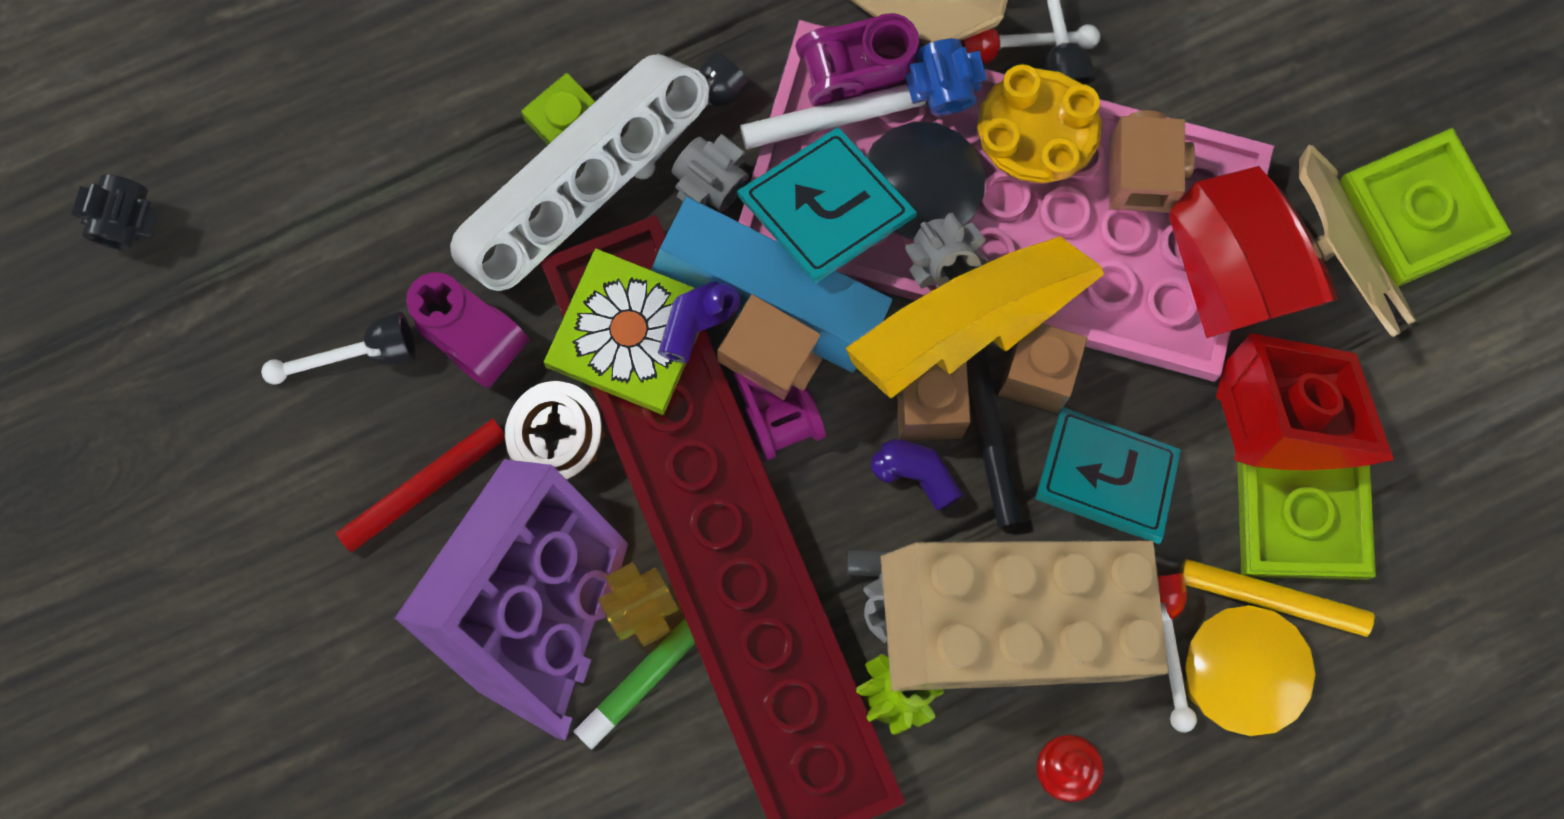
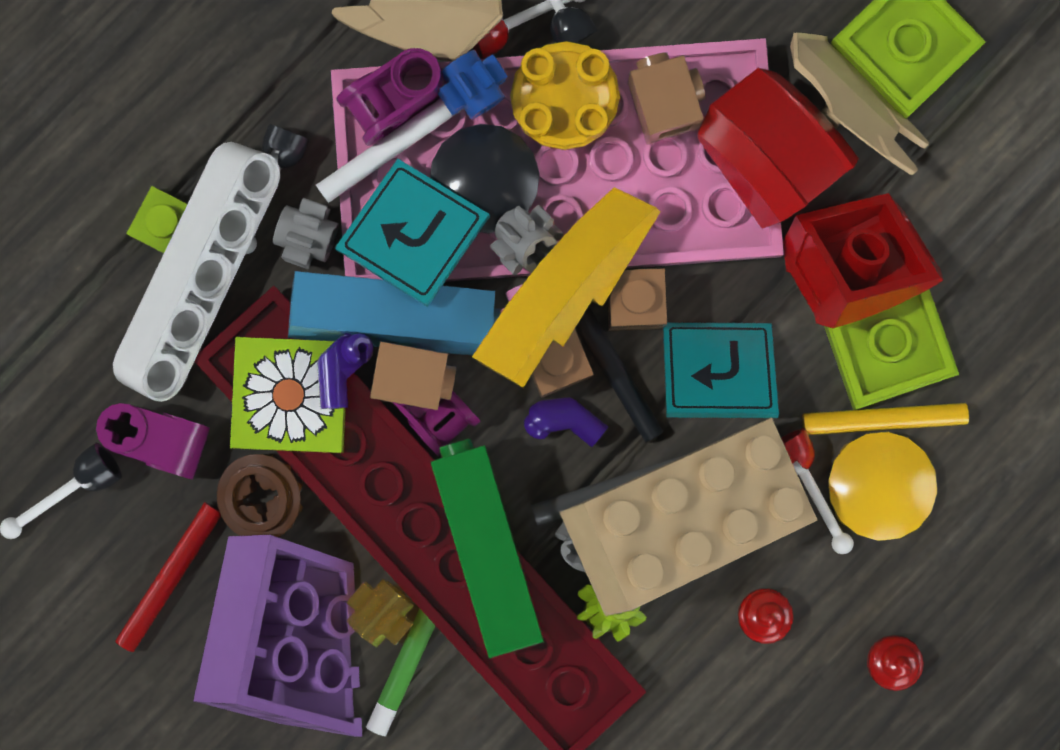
camera: 20 degrees left, 10 degrees up
none -> green brick [431,438,544,658]

